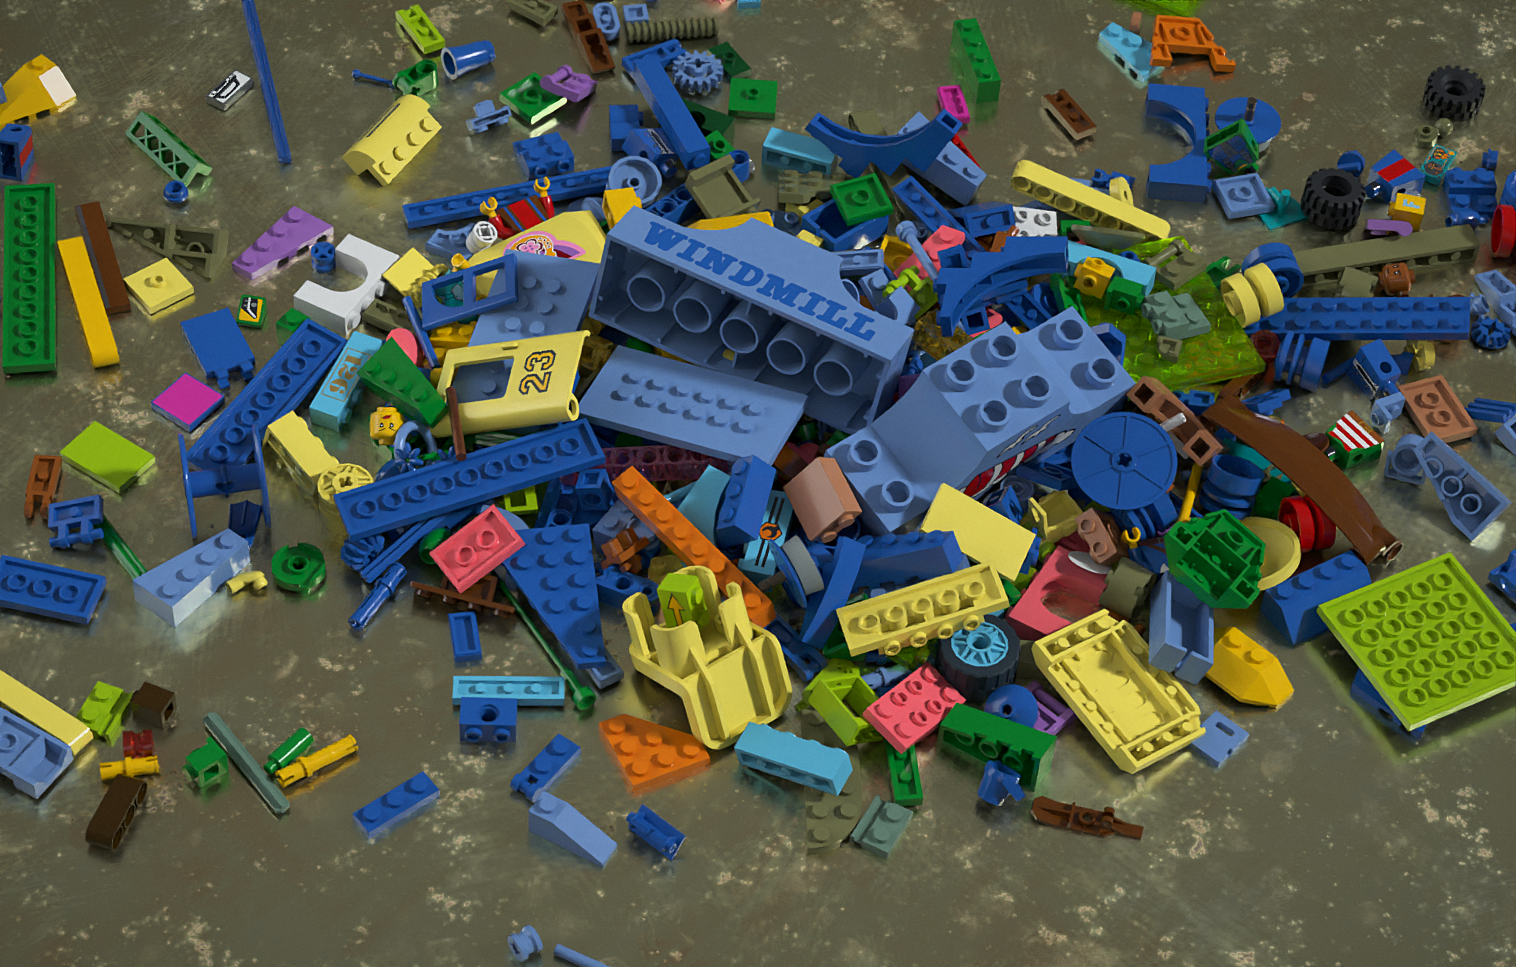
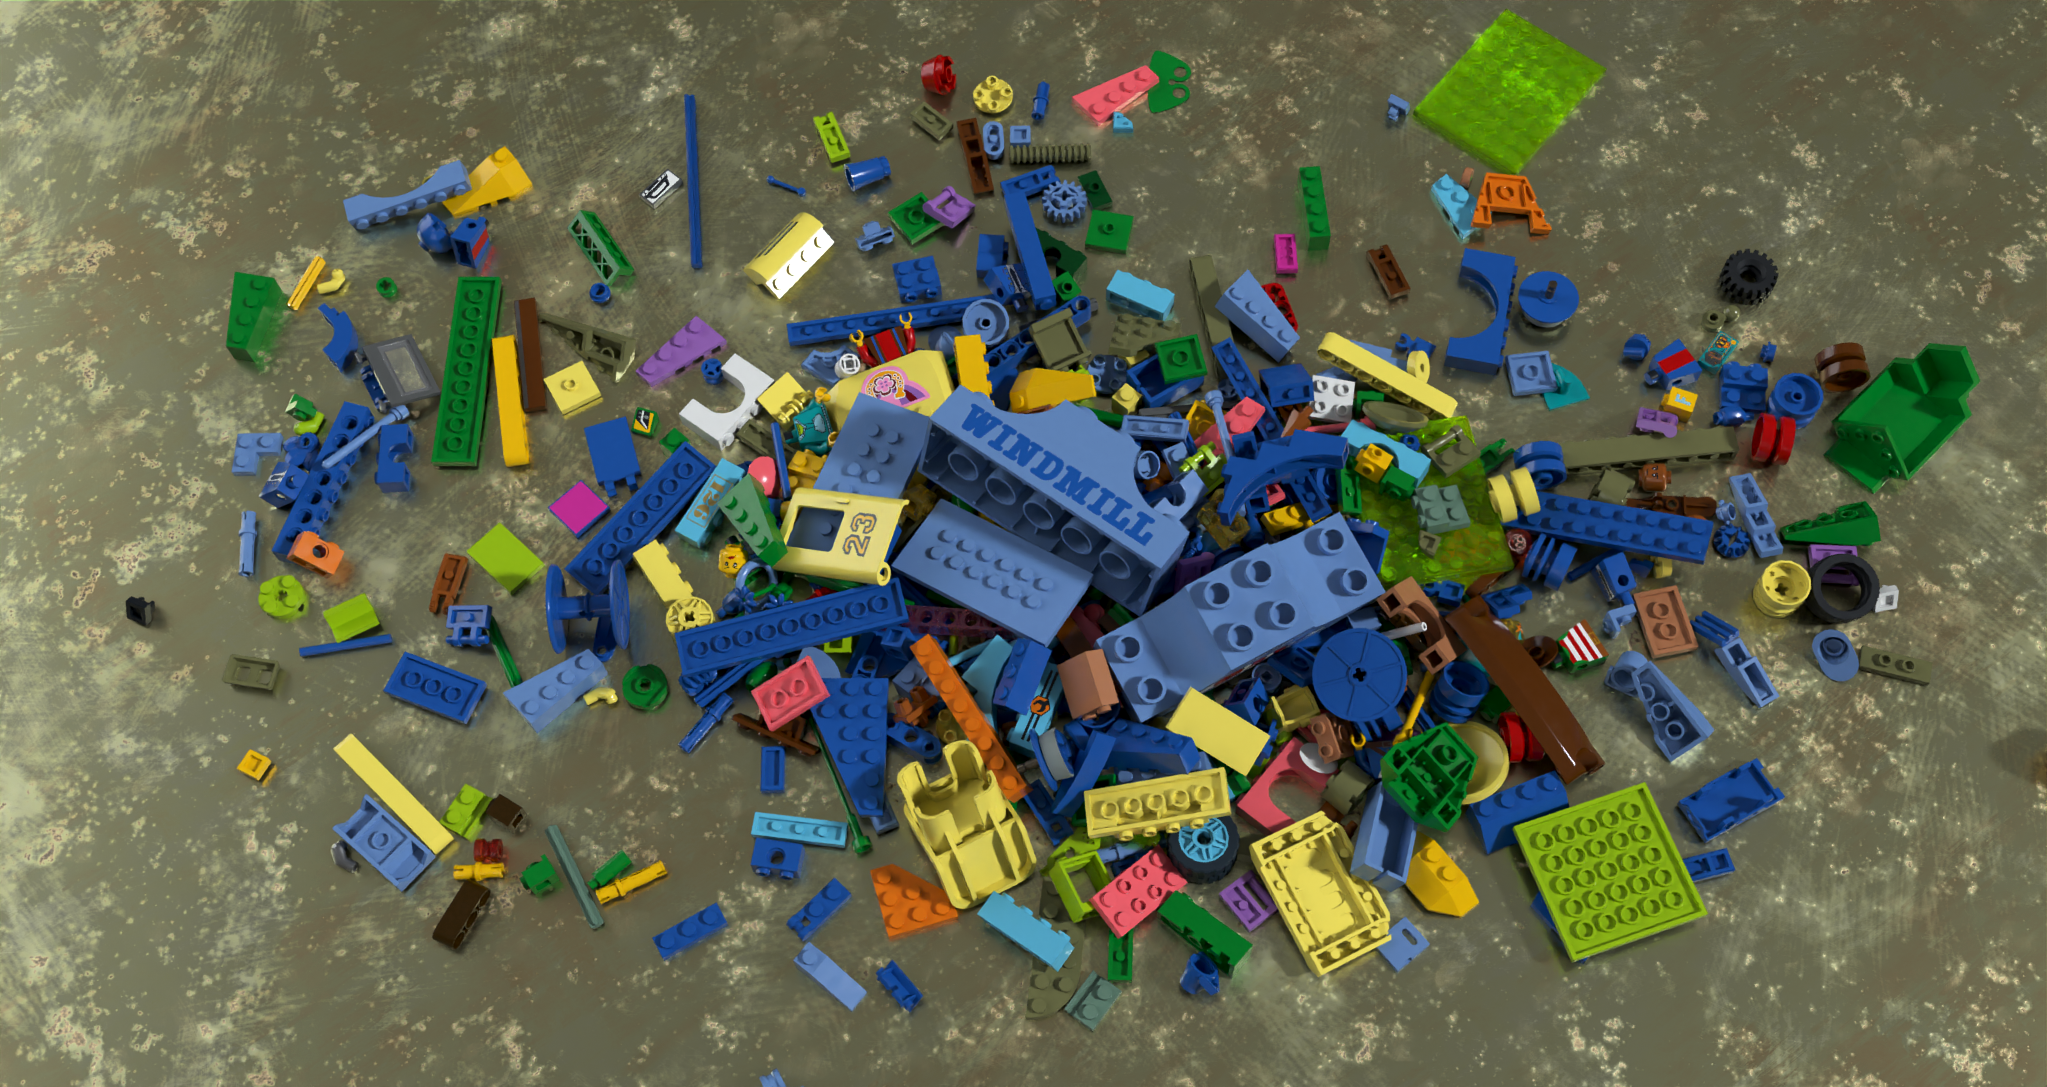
camera: 15 degrees right, 15 degrees up
green piece [392,59,438,97] -> none
blue window [422,253,519,331] -> none
copper bar [445,387,467,461] -> none
lime brick [656,573,709,633] -> none
blue arch [805,109,963,179] -> none
blue dish [984,684,1038,728] -> none
reddish brown piece [1030,796,1144,840] -> none
torso [1203,118,1259,174] -> none
black tyre [1300,168,1366,230] -> none

